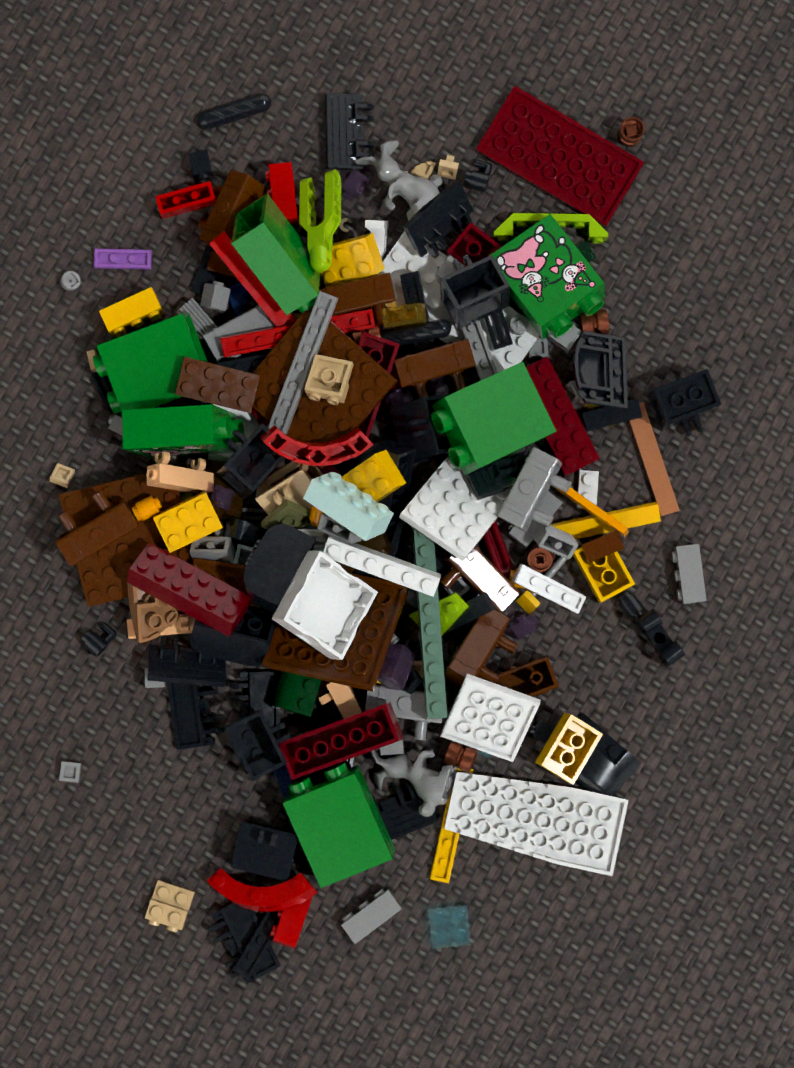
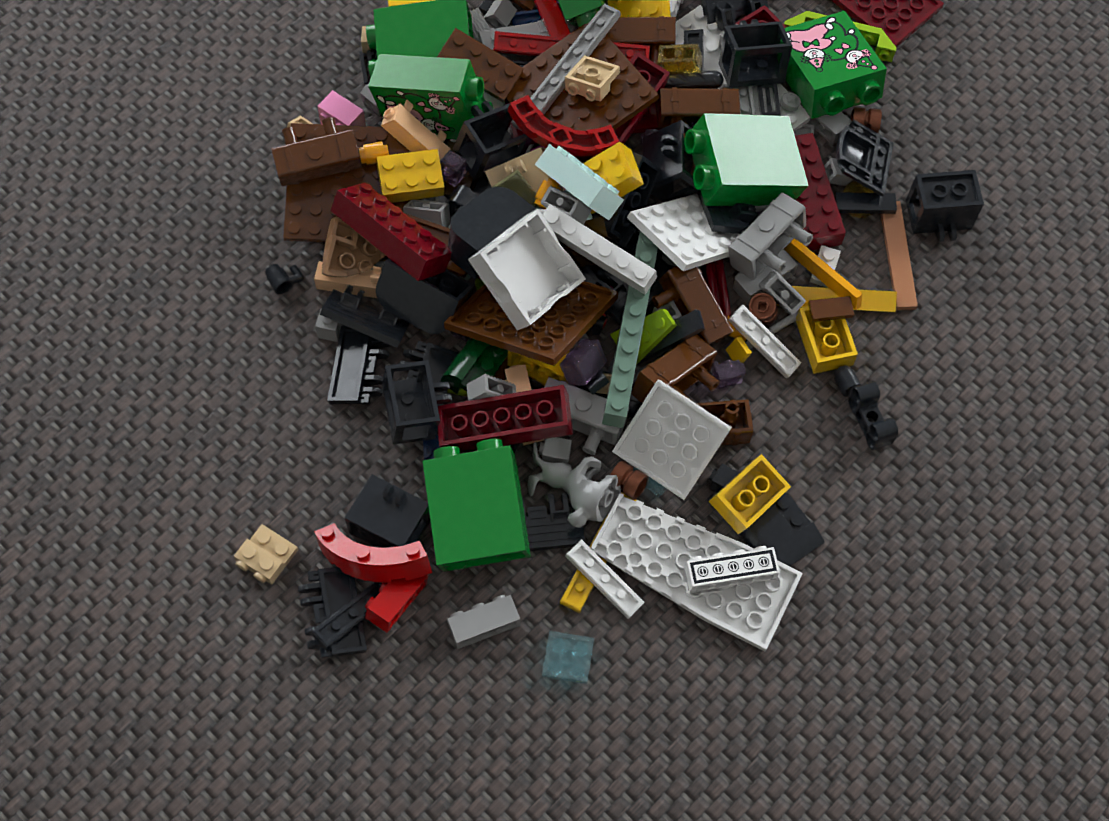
camera: 15 degrees right, 20 degrees down
light grey plate [59,761,82,783] -> none
light grey brick [671,544,707,605] -> none
none -> bright pink brick [317,90,366,126]
none -> light grey brick [467,374,516,401]
none -> white tile [565,539,645,619]
none -> white brick [684,546,780,593]

